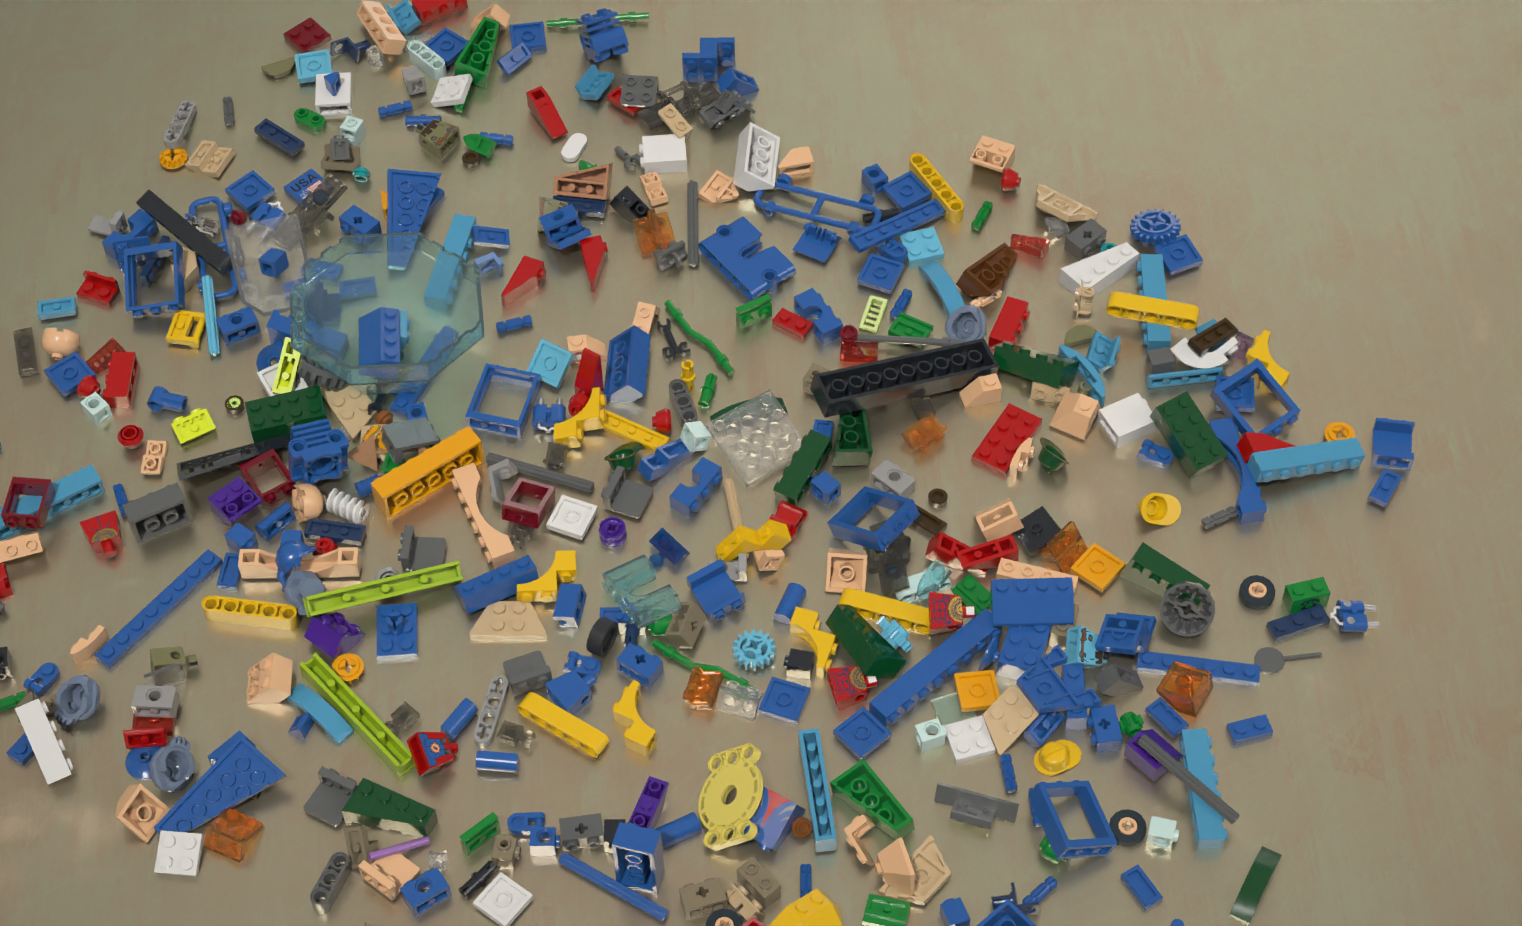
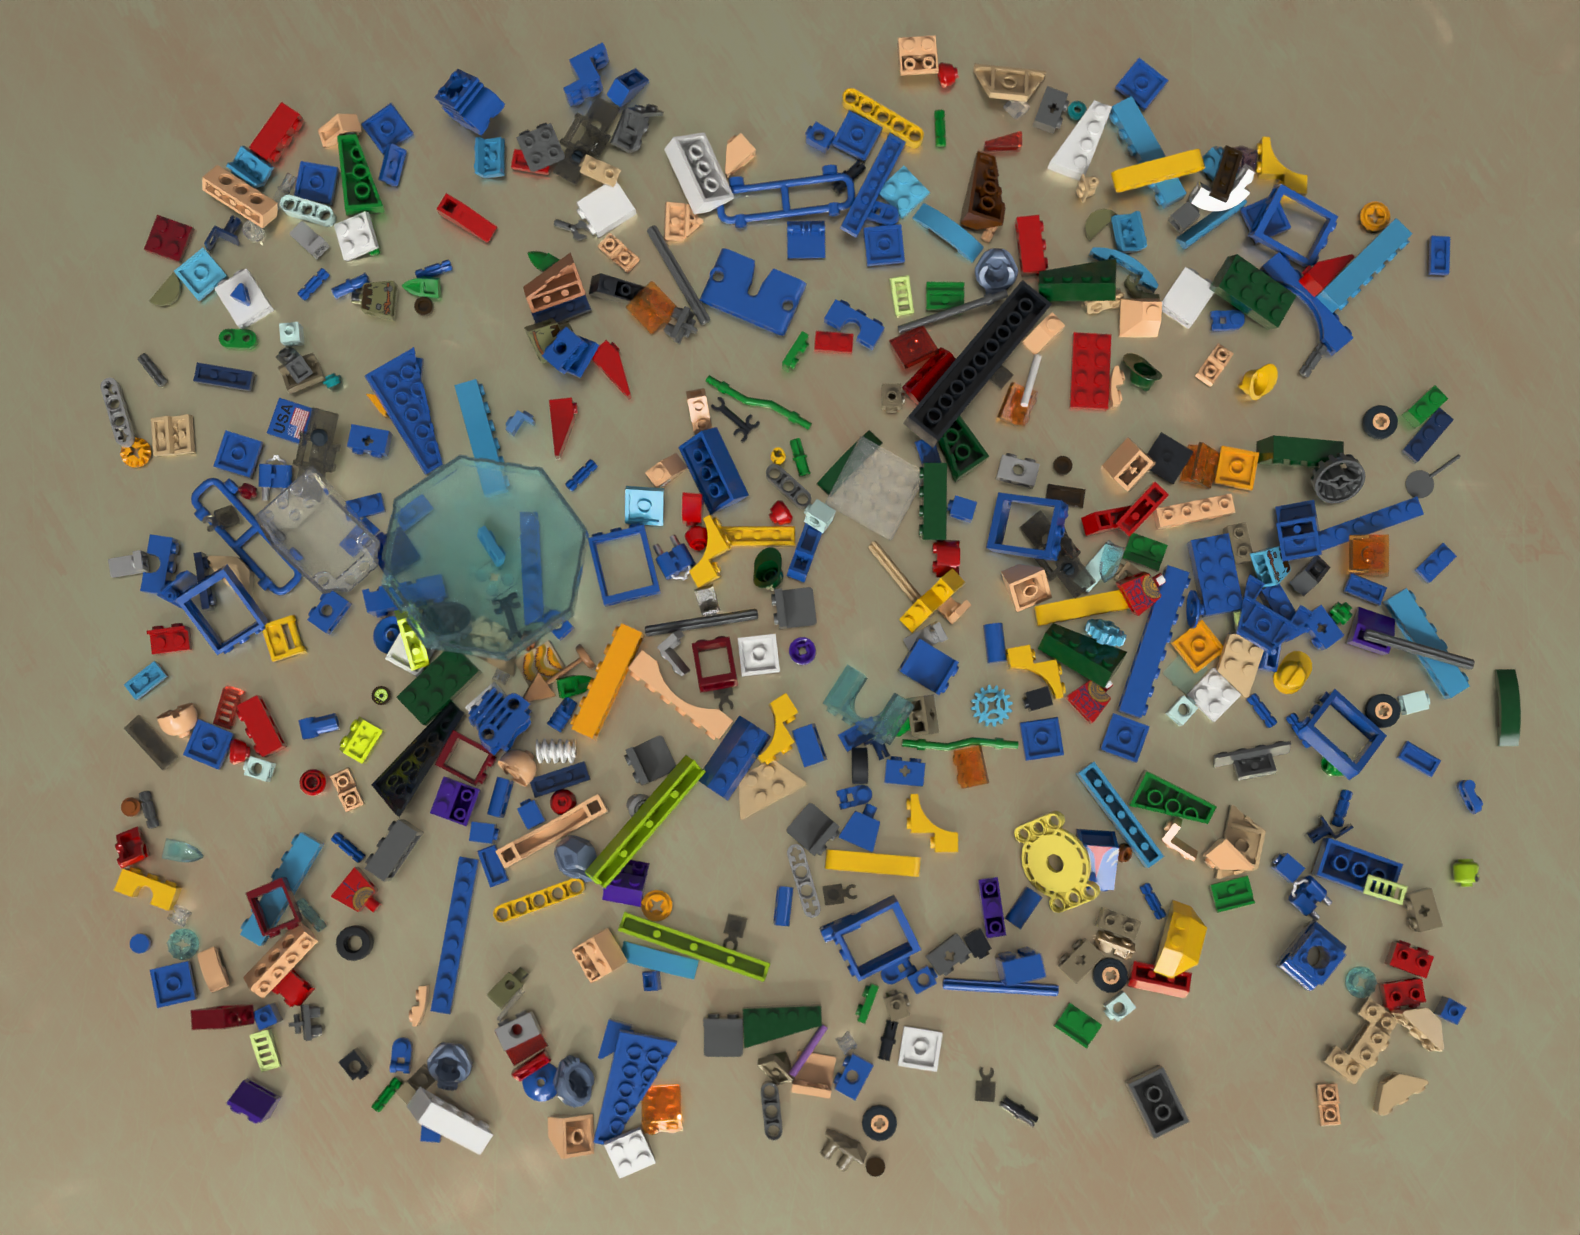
camera: 30 degrees left, 30 degrees up
black beam [136,189,236,276] -> none
medium azure axle [201,275,220,356] -> none
blue brick [258,247,289,278] -> none
blue piece [275,540,316,593] -> none
blue slope [358,307,400,378] -> none
blue plate [377,603,418,661] -> none
panel [382,417,441,463] -> none
red torso [406,732,458,776] -> none
blue plate [472,225,510,249] -> none
green bar [546,12,649,28] -> none
white tile [561,133,587,162] -> none
clear blue plate [648,527,690,569] -> none
blue arch [669,457,723,518] -> none
clear bracket [715,681,764,721] -> none
dark red plate [839,325,858,343] -> none
blue axle [890,289,912,319] -> none
blue slope [990,577,1074,626] -> none
blue gear [1130,209,1181,246] -> none
blue piece [1330,600,1380,632] -> none
blue panel [1372,418,1415,470] -> none
none -> clear light blue axle [297,898,326,932]
none -> black tyre [336,925,374,961]
none -> blue window [831,895,921,981]
none -> white bar [1020,354,1041,407]
none -> light nougat slope [1195,343,1234,387]

